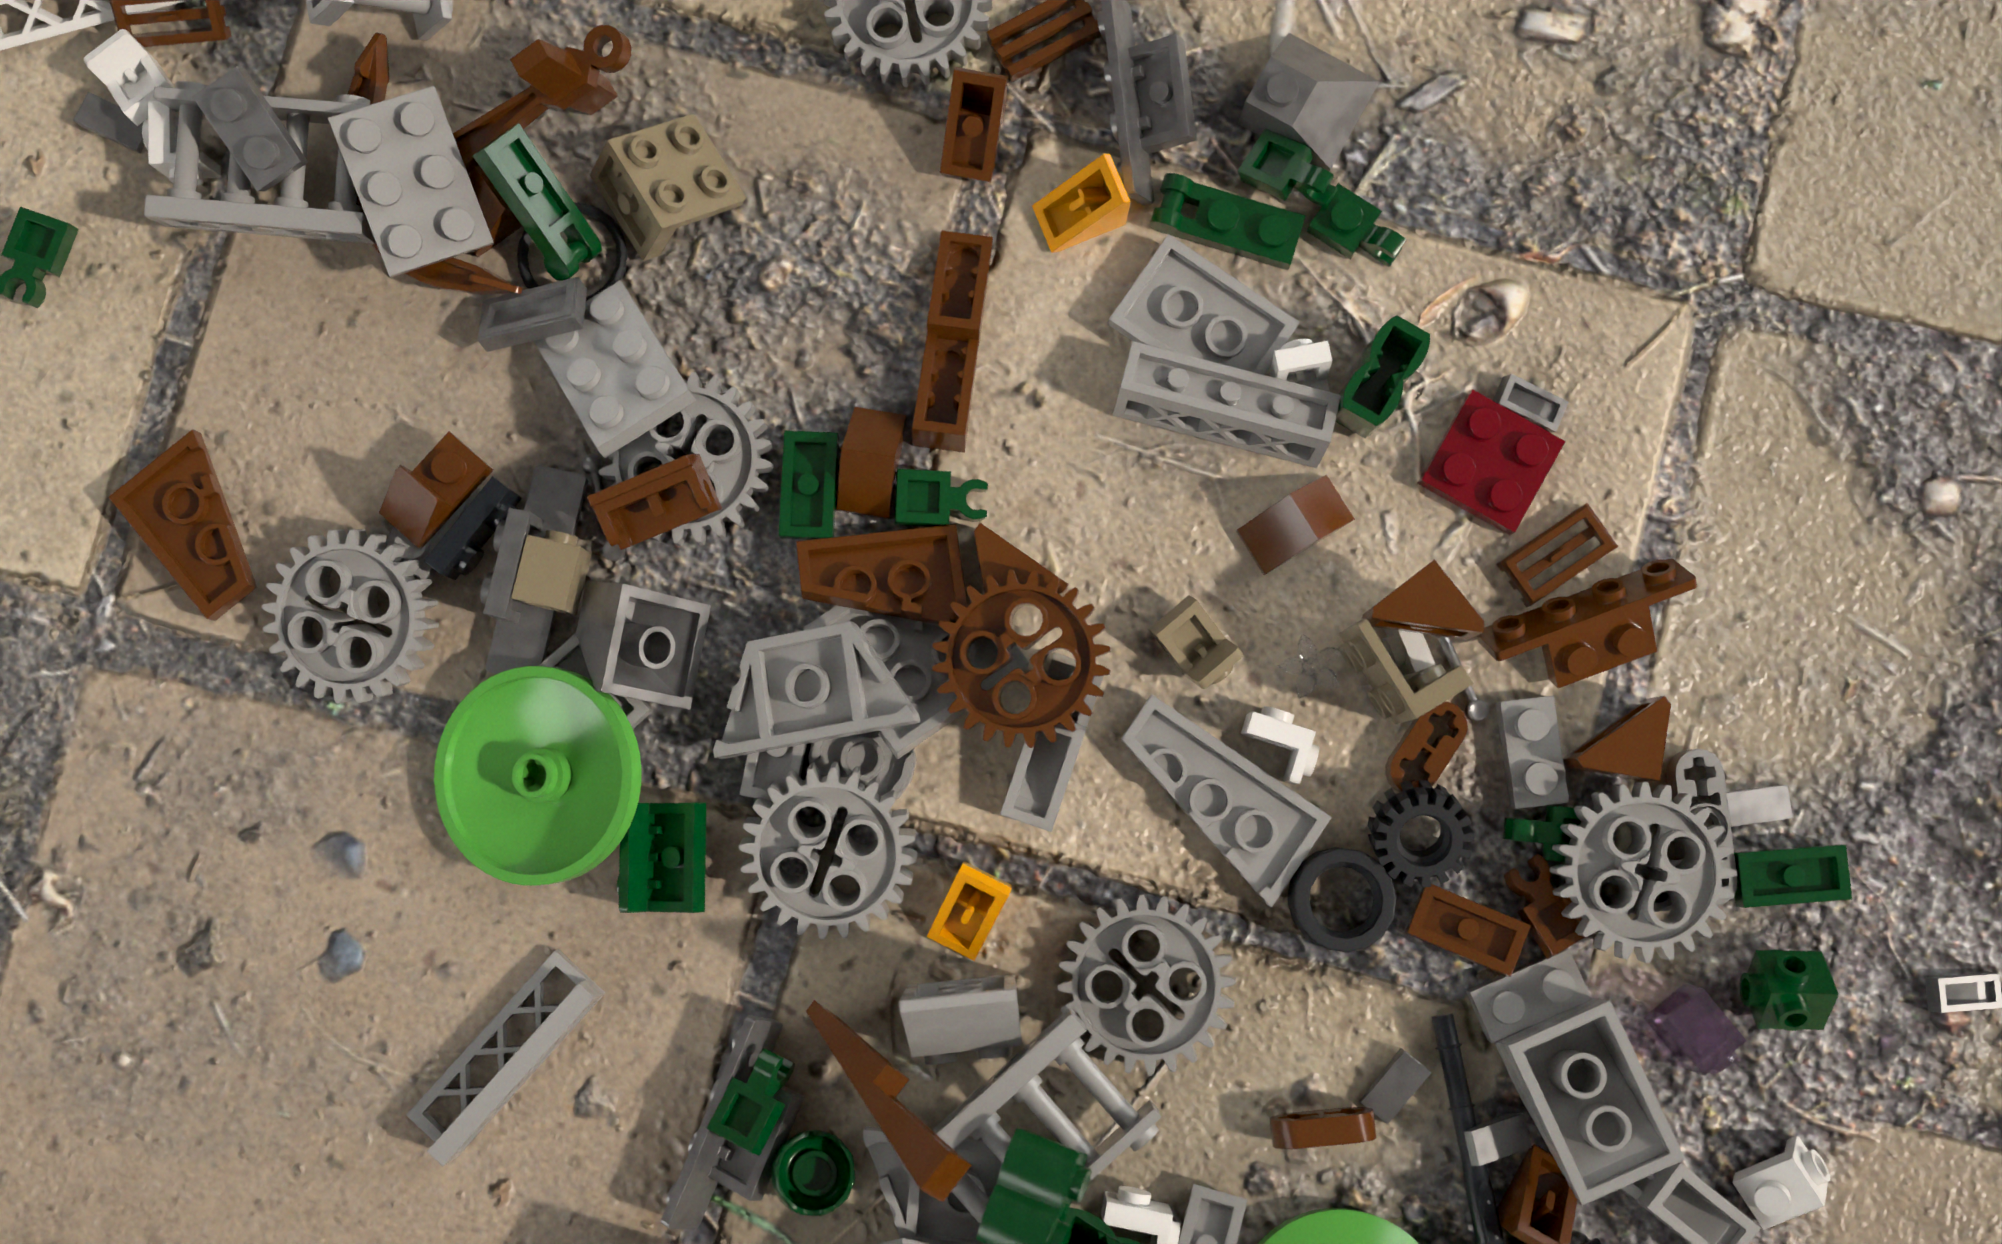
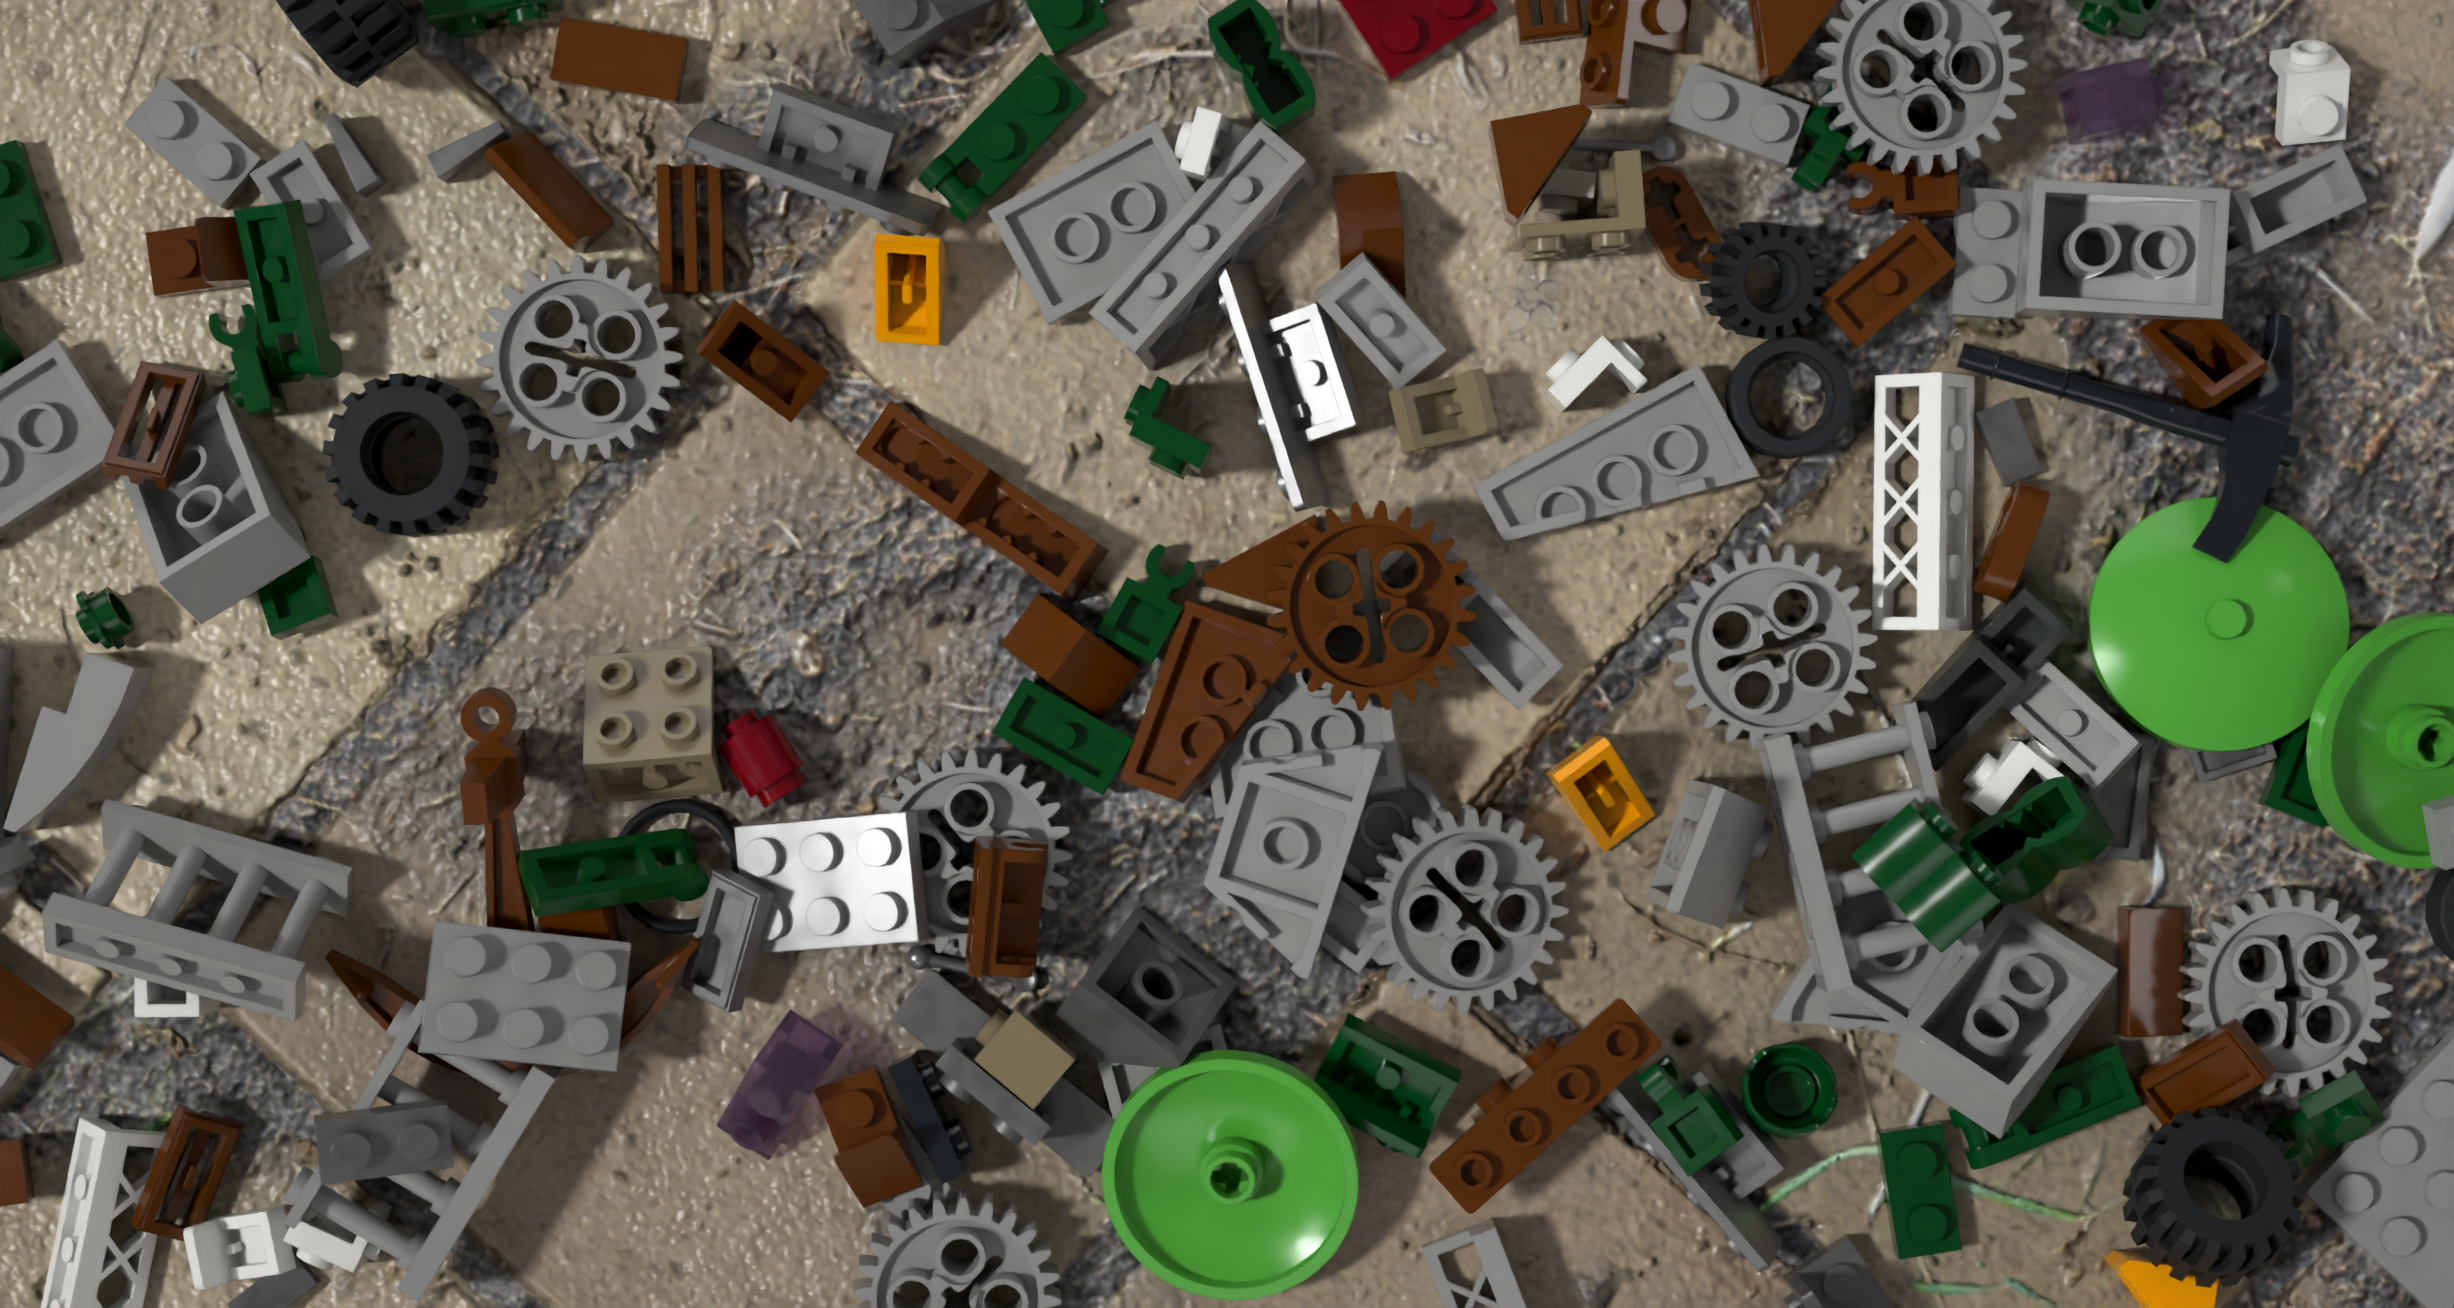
camera: 60 degrees left, 5 degrees up
reddish brown slope [806,1000,972,1202] -> none
dark green plate [1238,128,1338,208] -> none
flat silver piece [1464,1113,1532,1166] -> none
none -> clear purple slope [716,1009,844,1161]
none -> dark red brick [718,709,808,809]
none -> dark green bracket [1124,376,1212,480]
none -> flat silver bracket [1216,262,1366,512]
none -> light grey plate [1314,252,1447,389]
none -> reddish brown bracket [1429,998,1661,1214]
none -> white fence [1872,372,1975,631]
none -> pearl dark grey slope [1889,577,2073,772]

